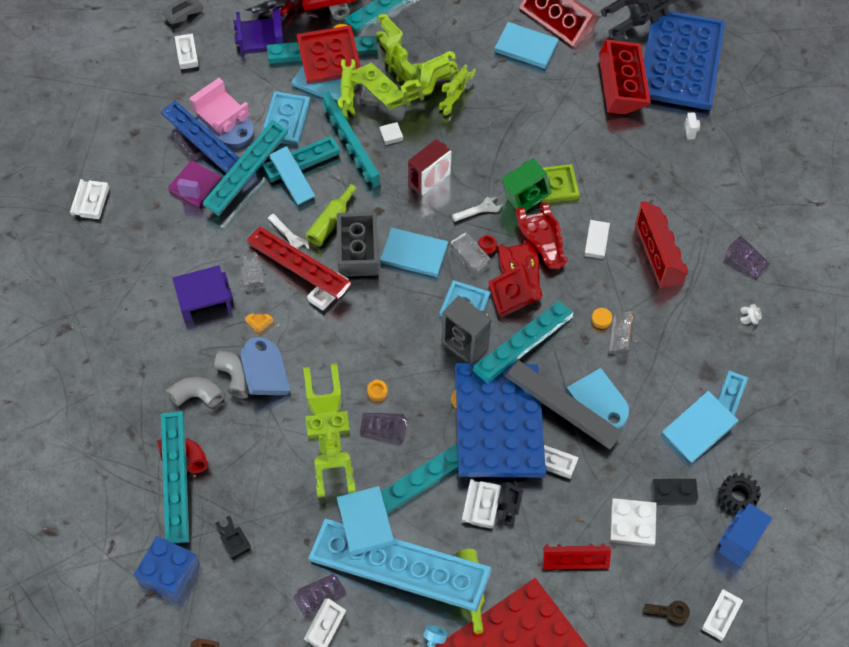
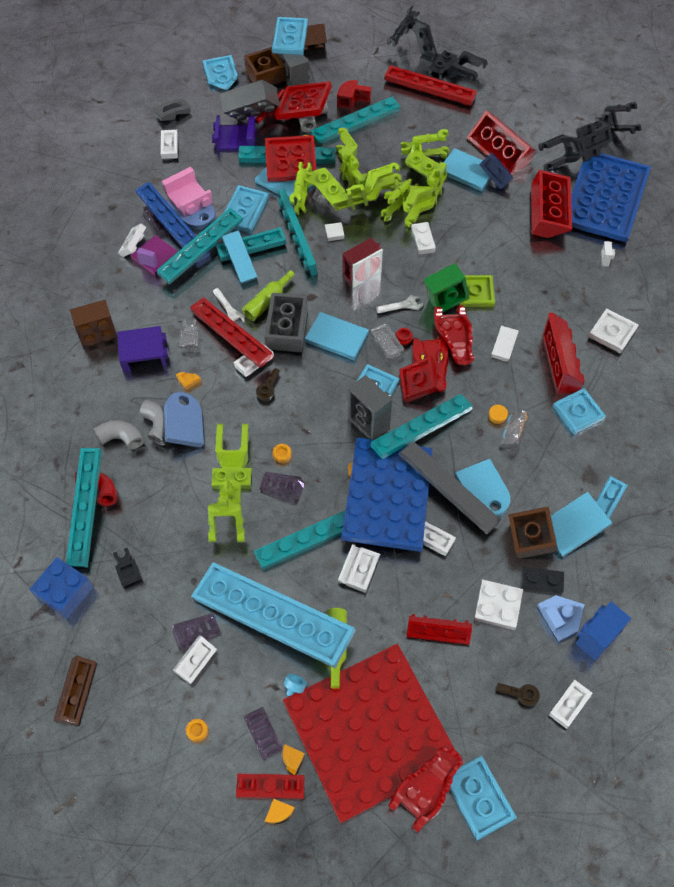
camera: 10 degrees right, 0 degrees up
white plate [70,179,109,219] -> none
medium azure tile [337,486,395,556] -> none
black plate [496,482,523,525] -> none
black tyre [718,473,761,514] -> none
clear purple slope [726,236,770,278] -> none
white plate [741,304,761,324] -> none
none -> reddish brown brick [70,300,117,347]
none -> white plate [118,223,146,257]
none -> dark brown plate [256,368,280,401]
none -> lime piece [401,129,449,228]
none -> white plate [411,222,436,255]
none -> dark blue plate [479,152,514,189]
none -> reddish brown brick [508,506,559,559]
none -> light blue plate [537,595,585,642]
none -> medium azure tile [552,388,606,435]
none -> white plate [588,308,638,354]

